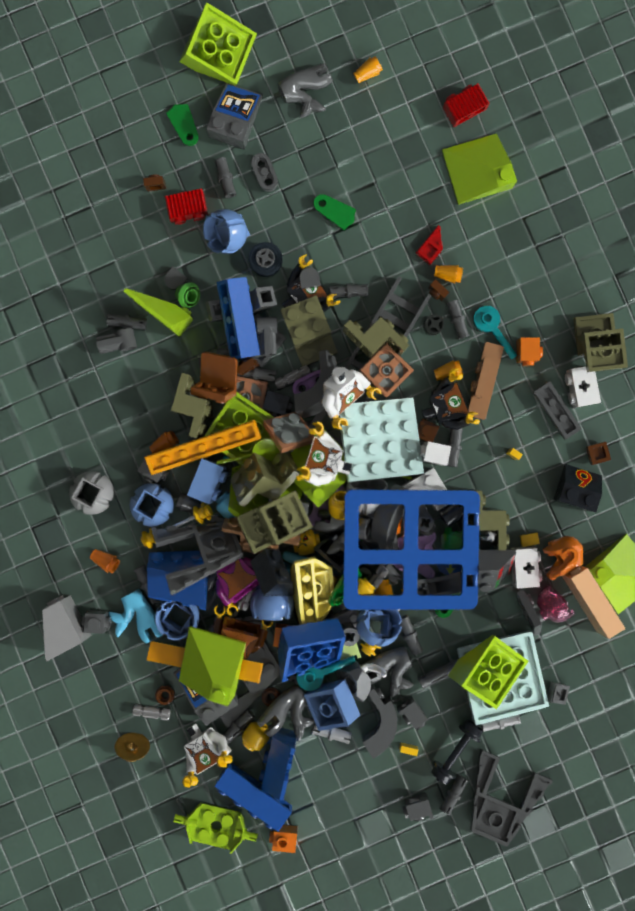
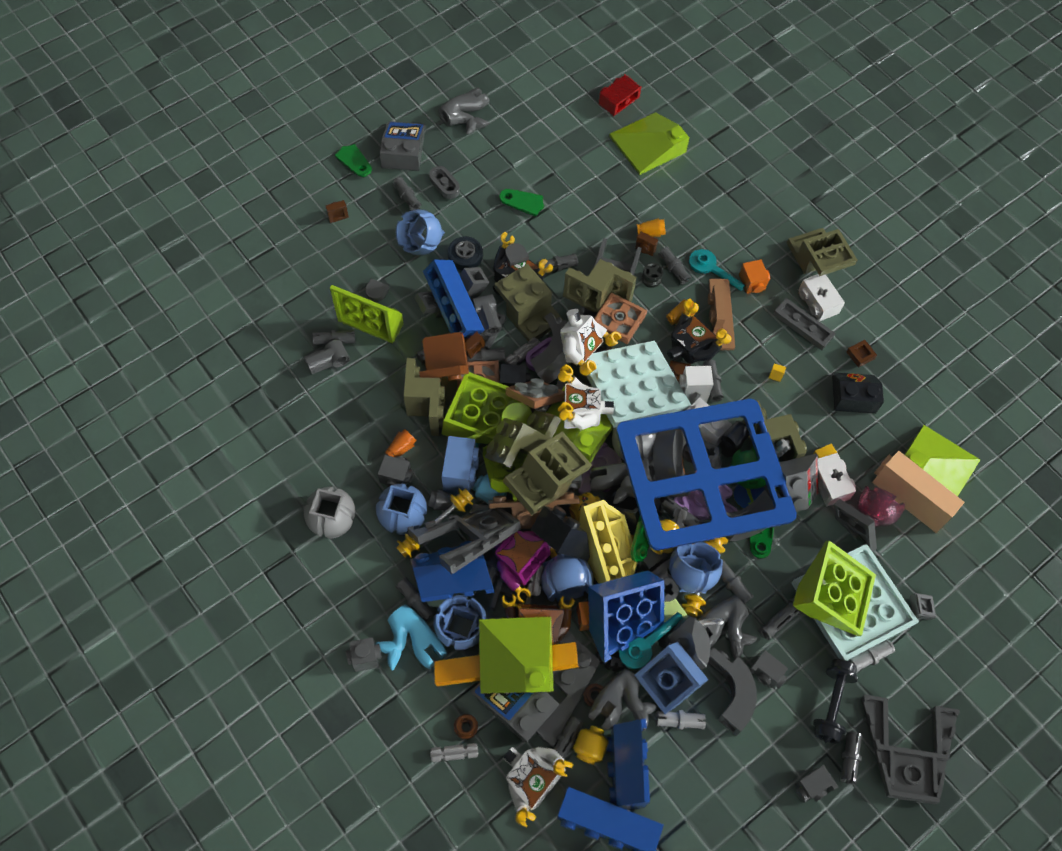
camera: 15 degrees left, 25 degrees down
light grey slope [42,595,92,661] -> none
orange cone [90,549,120,573] -> none
pearl gold piece [115,732,150,762] -> none
light orange tile [144,419,262,475] -> none
red brick [165,188,209,225] -> none
bright green cone [175,282,200,308] -> none
lime slope [179,2,257,86] -> none
yellow head [328,491,346,520] -> none
light orange cone [353,56,383,83] -> none
yellow piece [399,742,419,756] -> none
red tile [415,225,443,265] -> none
orange helmet [543,535,583,580] -> none

